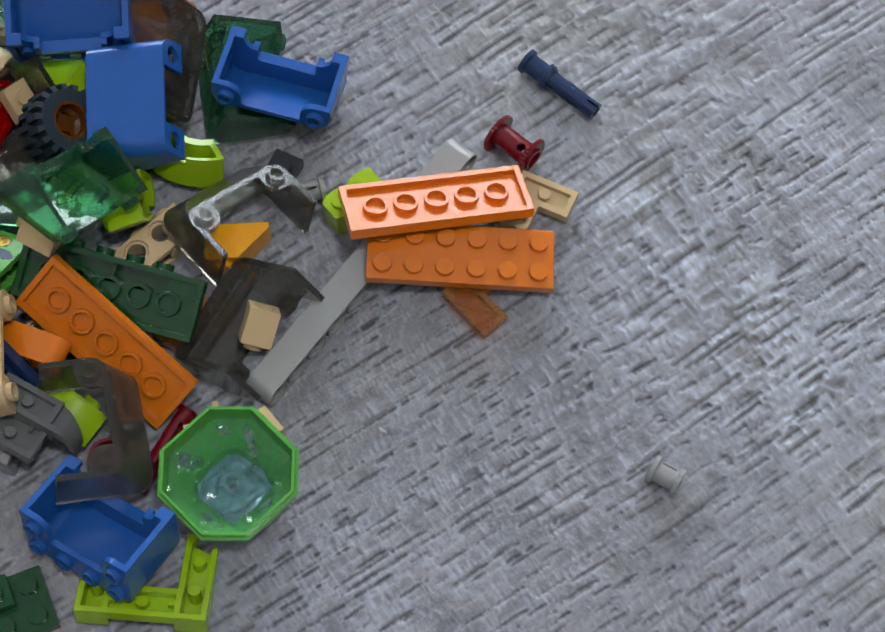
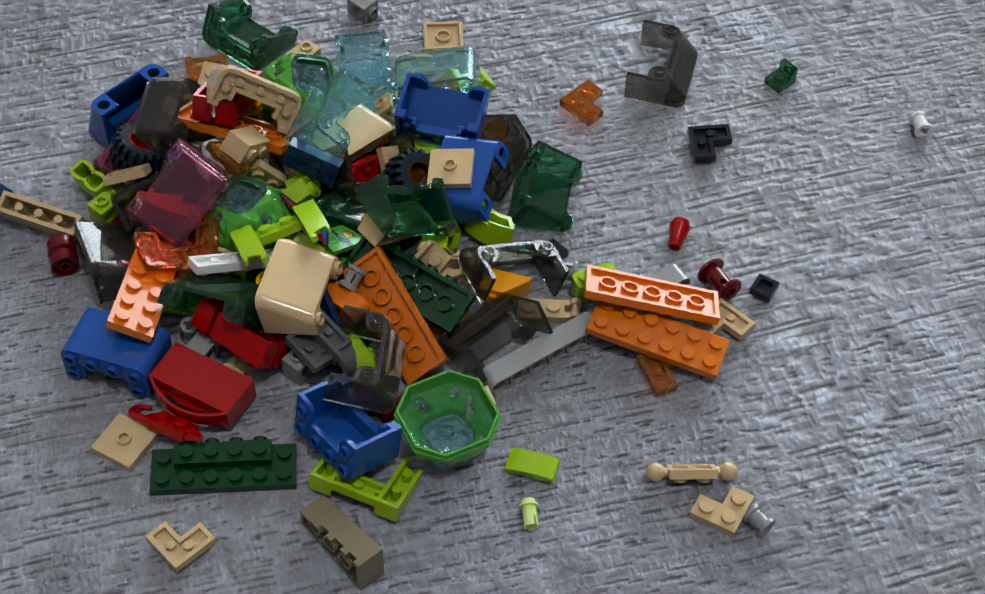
camera: 15 degrees right, 15 degrees down
blue windscreen [211,25,349,129] -> none
tan brick [238,299,281,352] -> none
dark blue pin [517,49,602,120] -> none
none -> light grey bush [339,263,368,292]
none -> tan bracket [414,240,453,274]
none -> tan plate [427,148,475,189]
none -> lime slope [505,448,561,482]
none -> tan plate [519,298,582,323]
none -> yellowish green pin [519,497,539,531]
none -> tan plate [646,462,738,483]
none -> red cone [668,217,691,251]
none -> tan plate [689,486,754,538]
none -> black plate [749,274,780,303]

